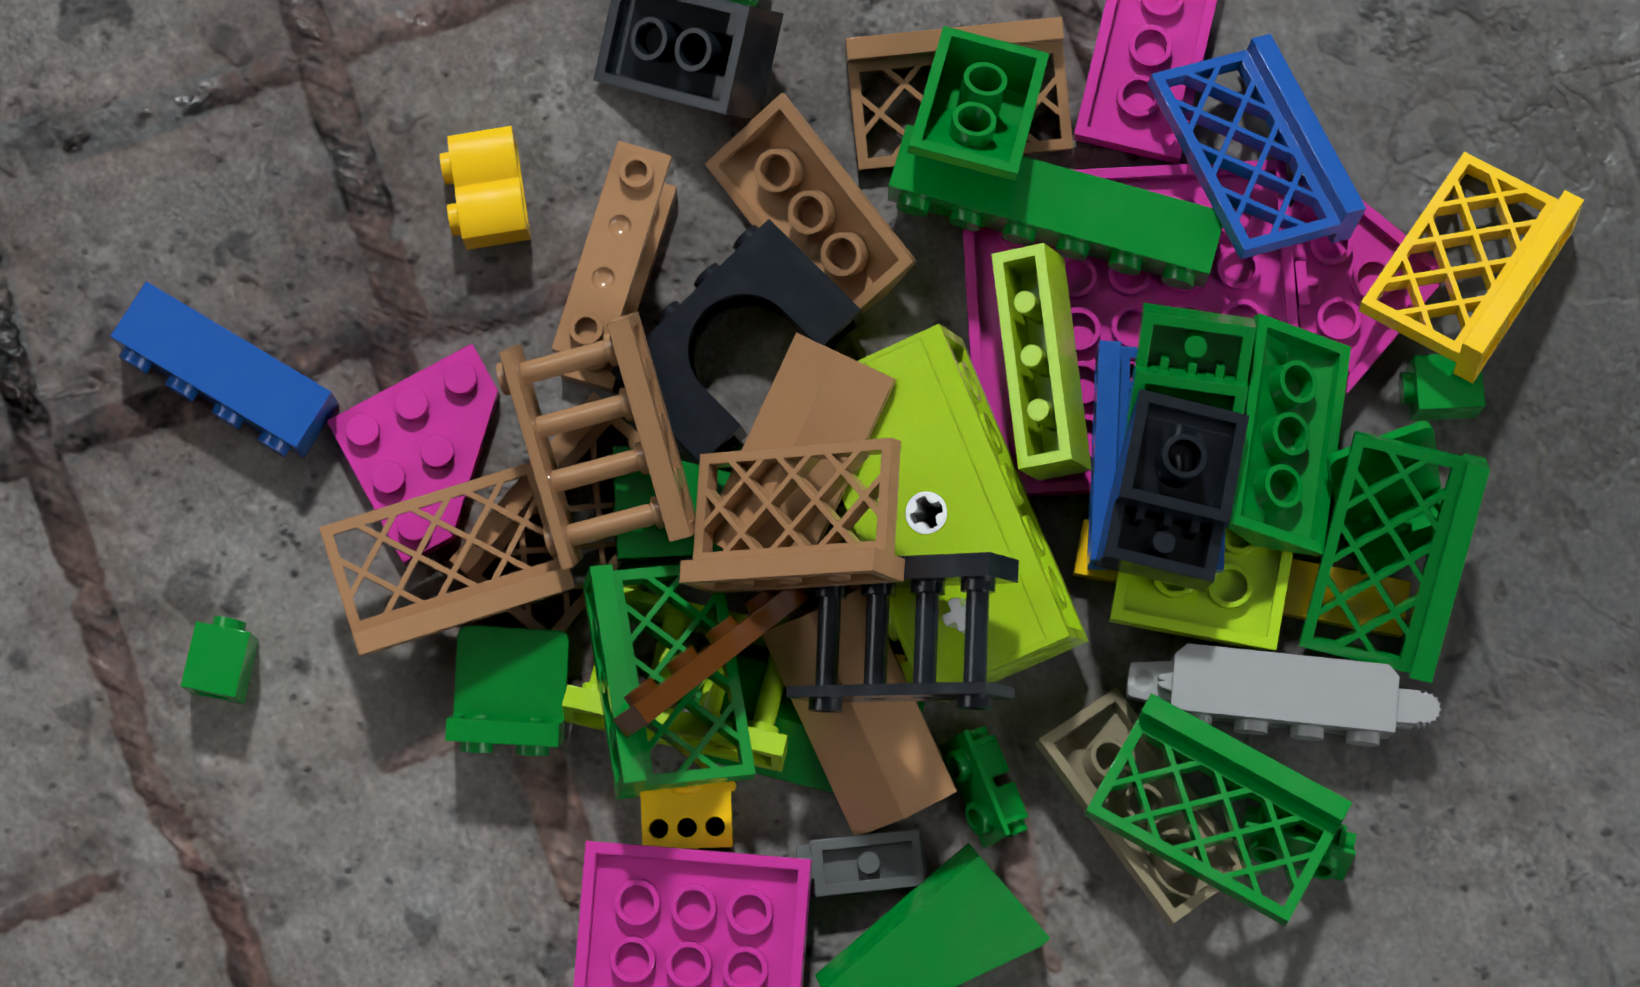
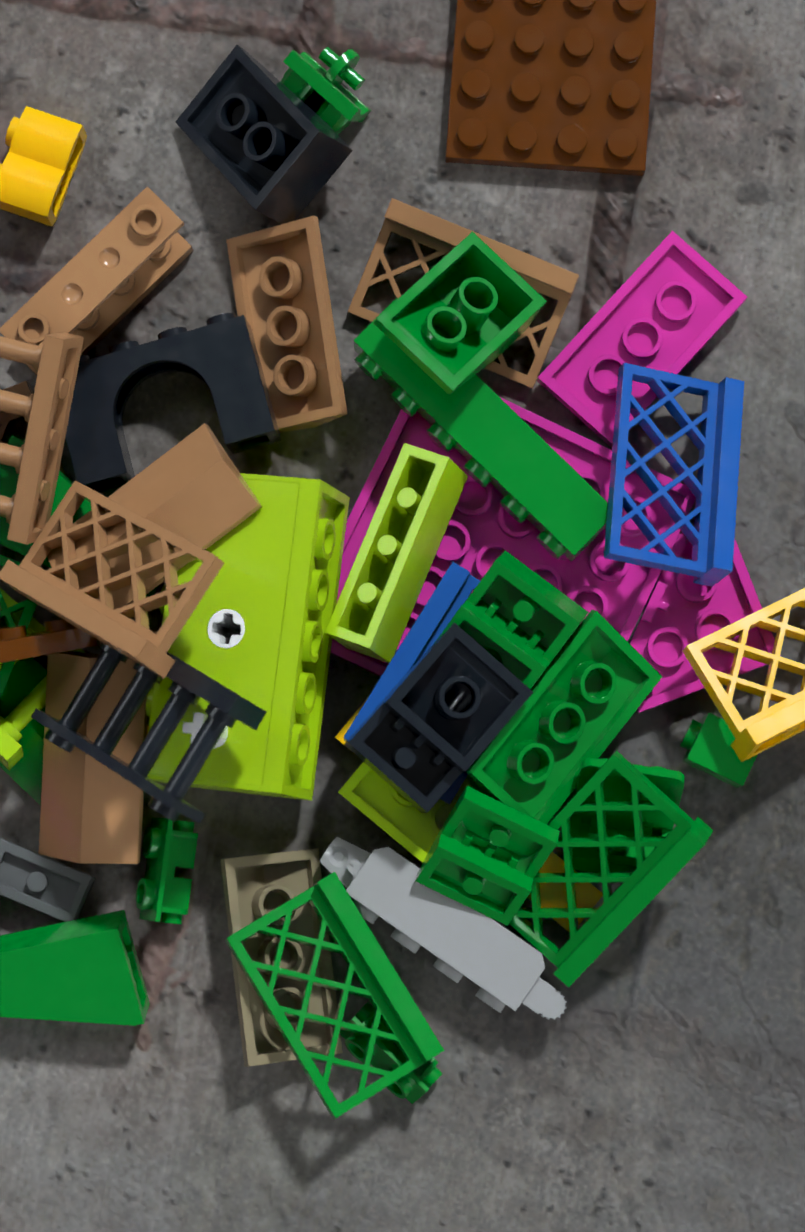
camera: 30 degrees right, 5 degrees up
none -> green slope [415,786,560,926]

